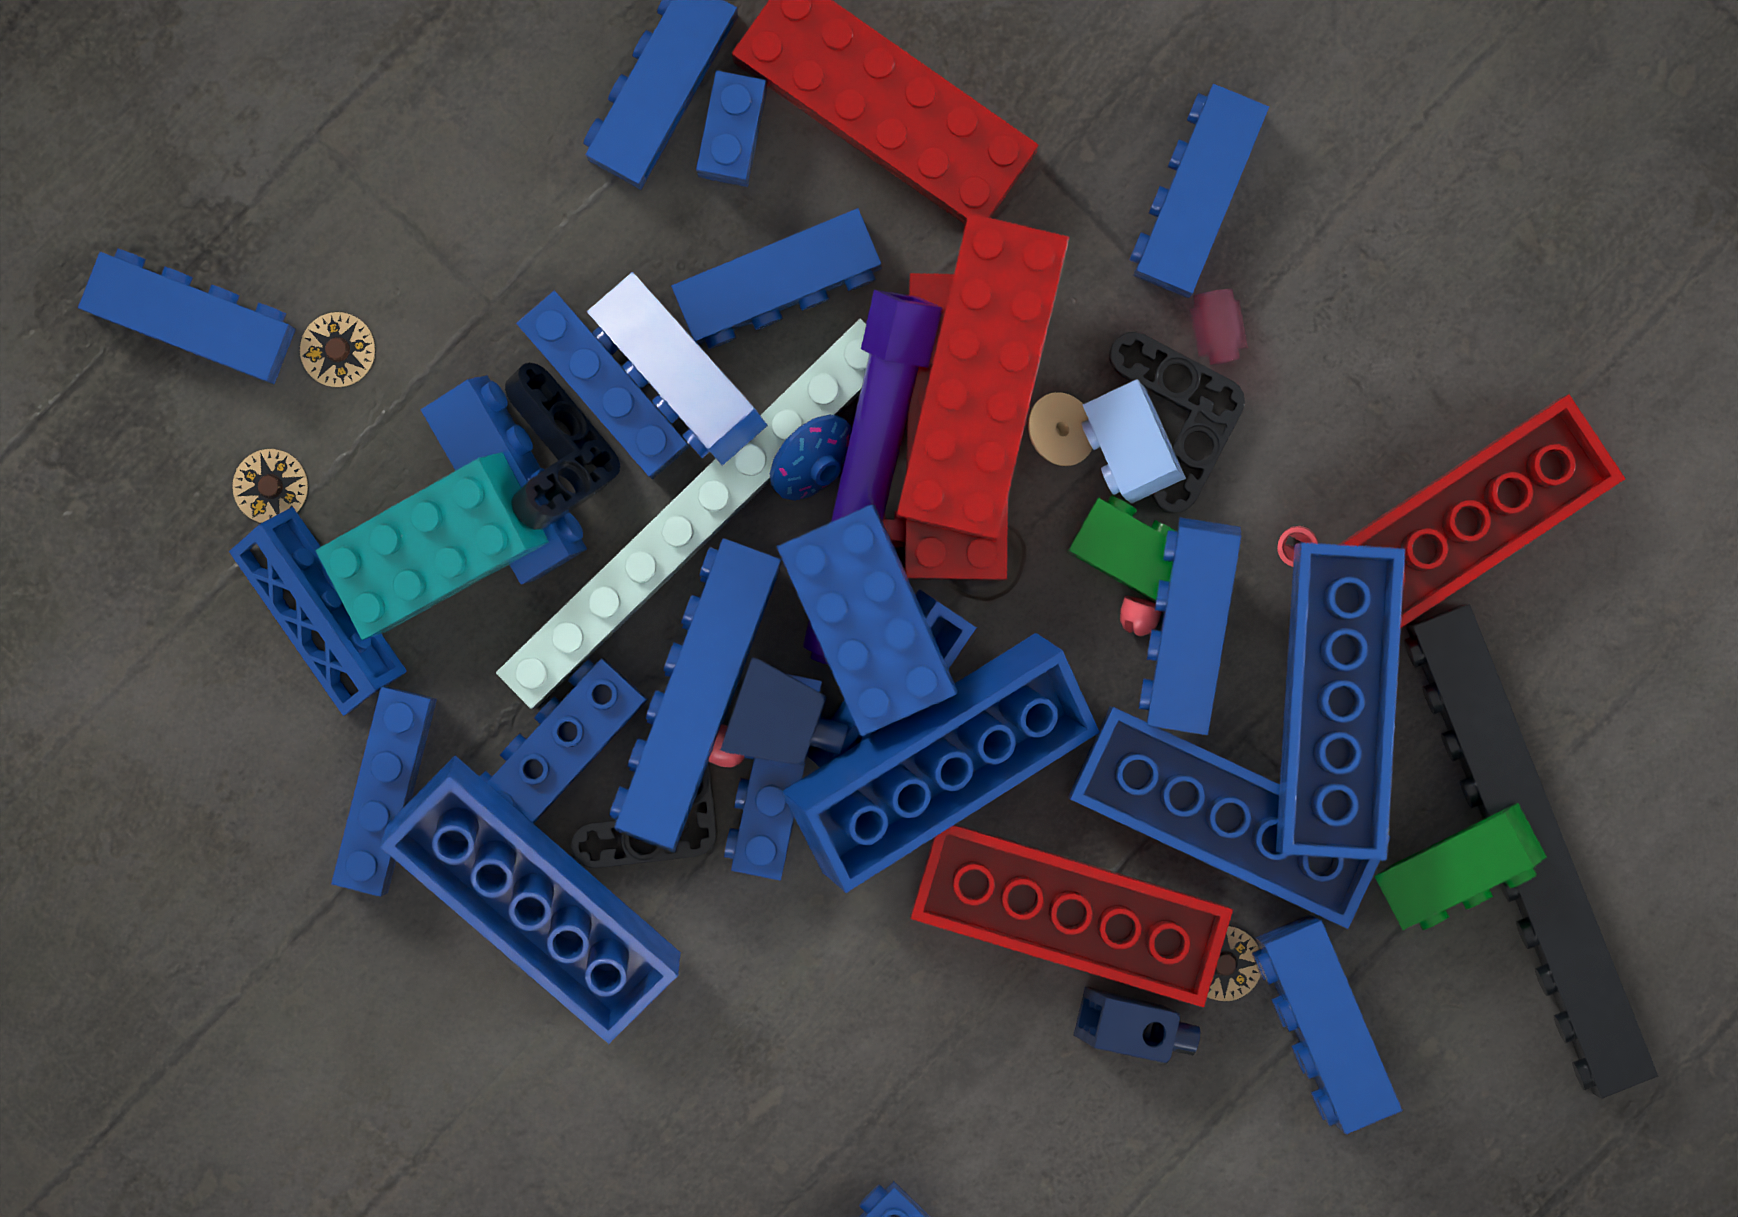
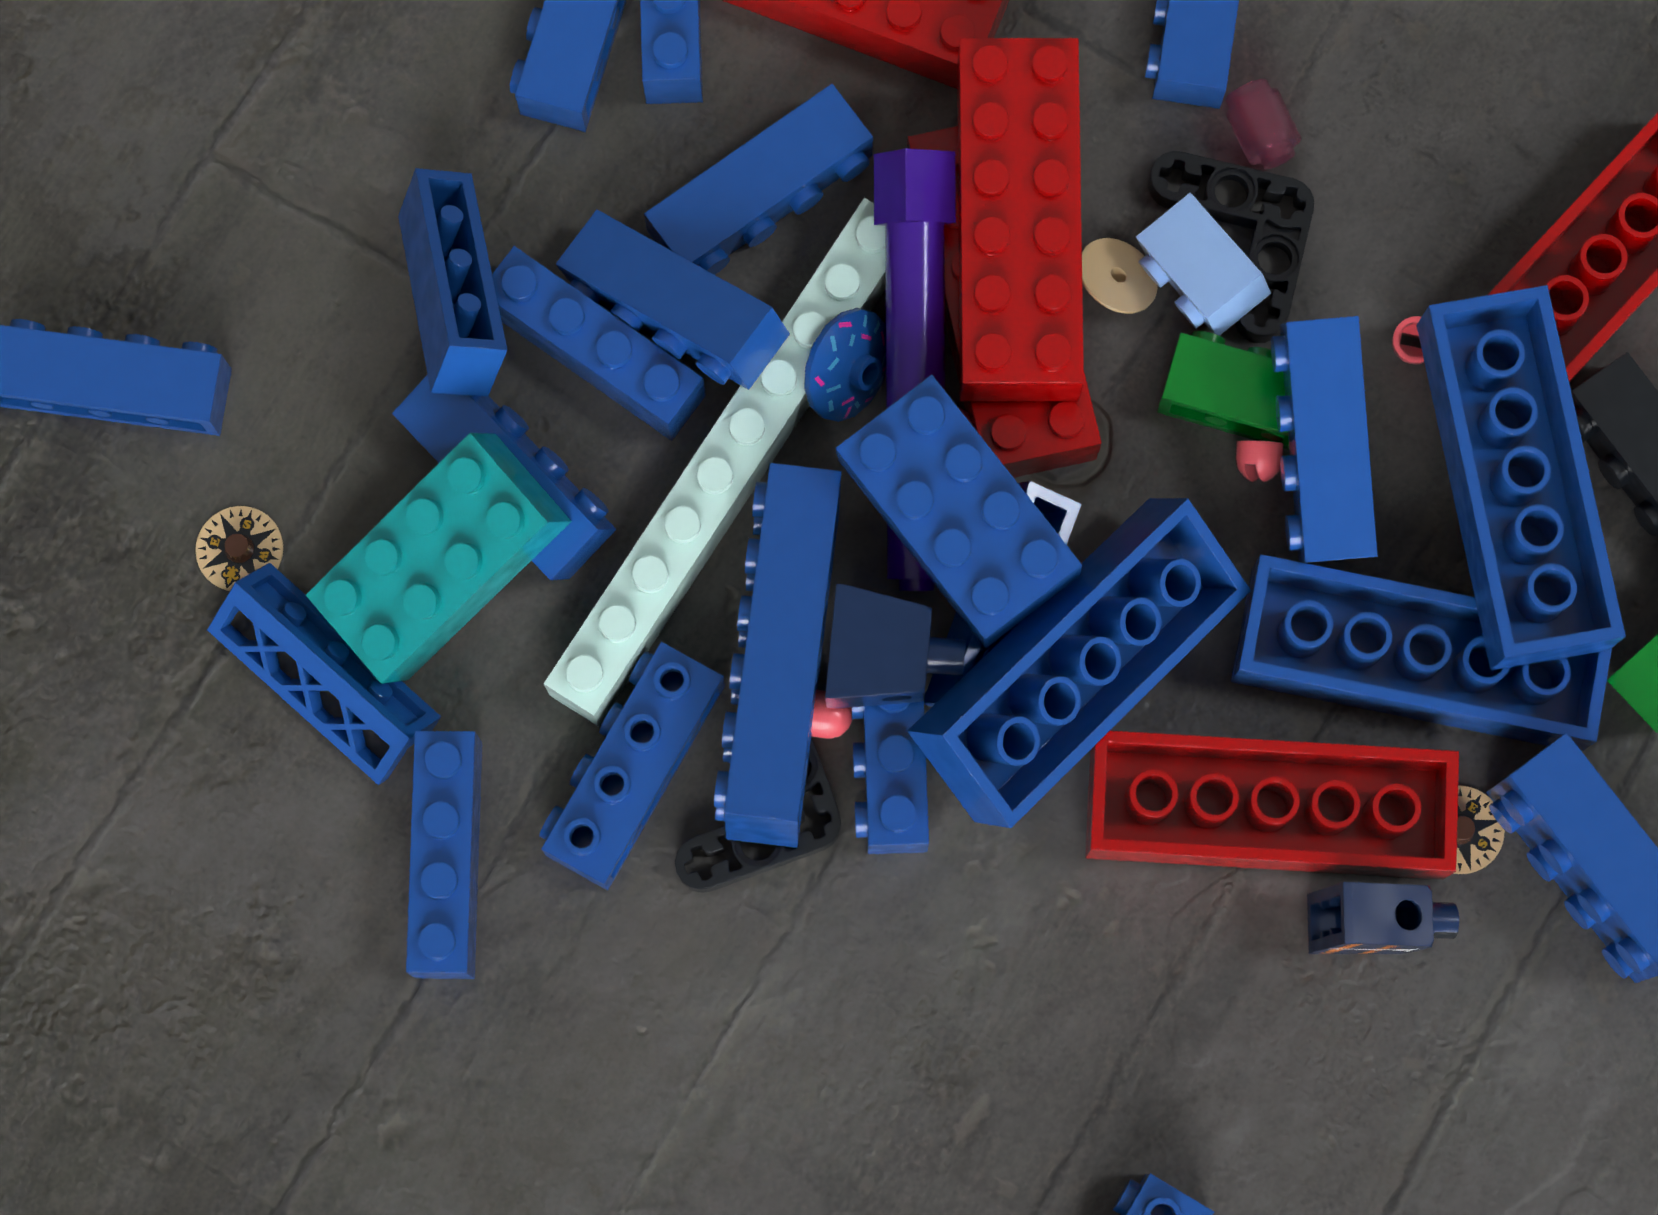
camera: 15 degrees left, 10 degrees down
piece [300,312,375,387] -> none
blue brick [380,755,681,1044] -> none
black beam [505,362,620,530] -> none
none -> blue brick [398,168,507,396]

